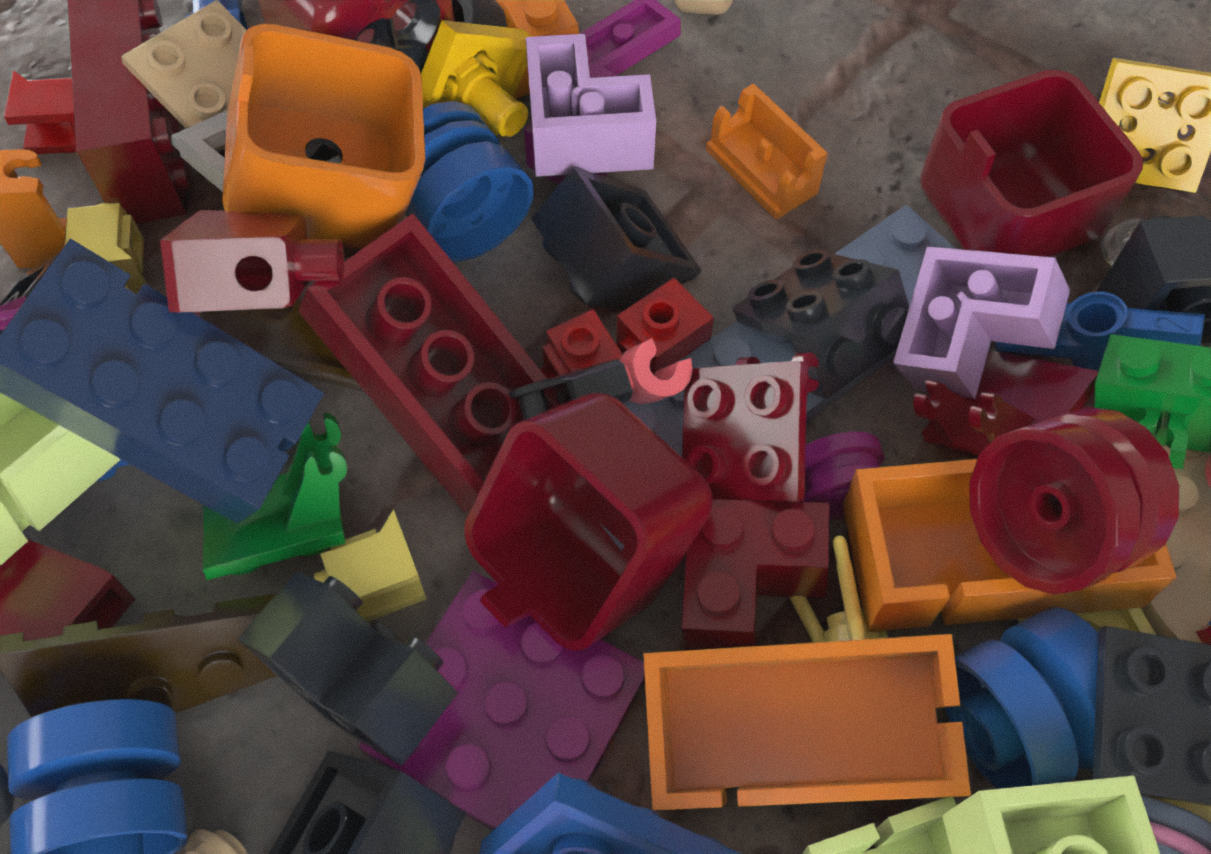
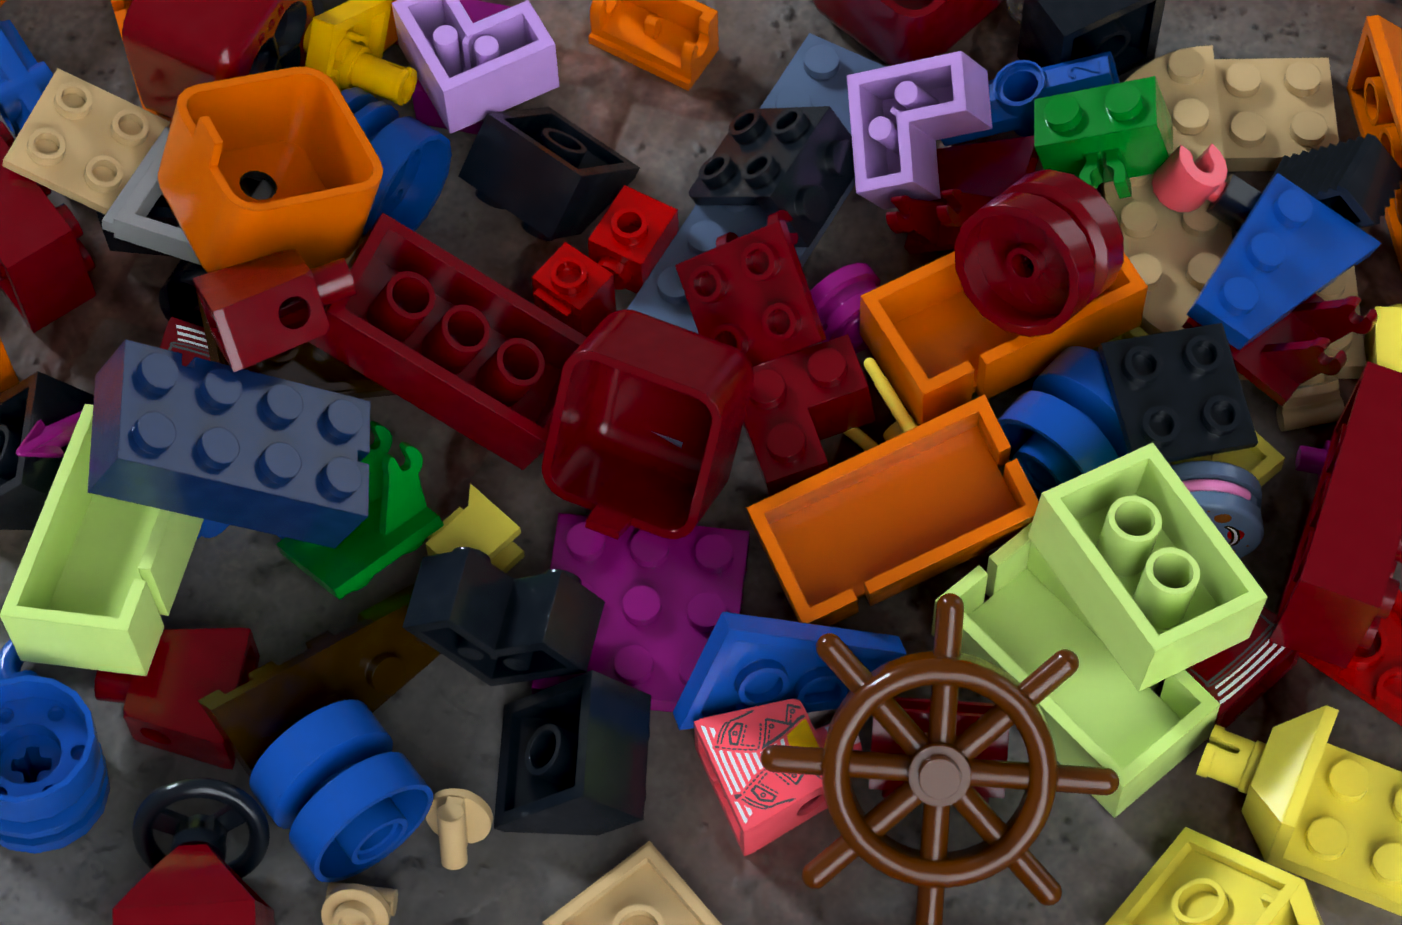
camera: 20 degrees left, 0 degrees up
light yellow window [65,203,147,294] -> none
piece [508,338,693,420] -> none

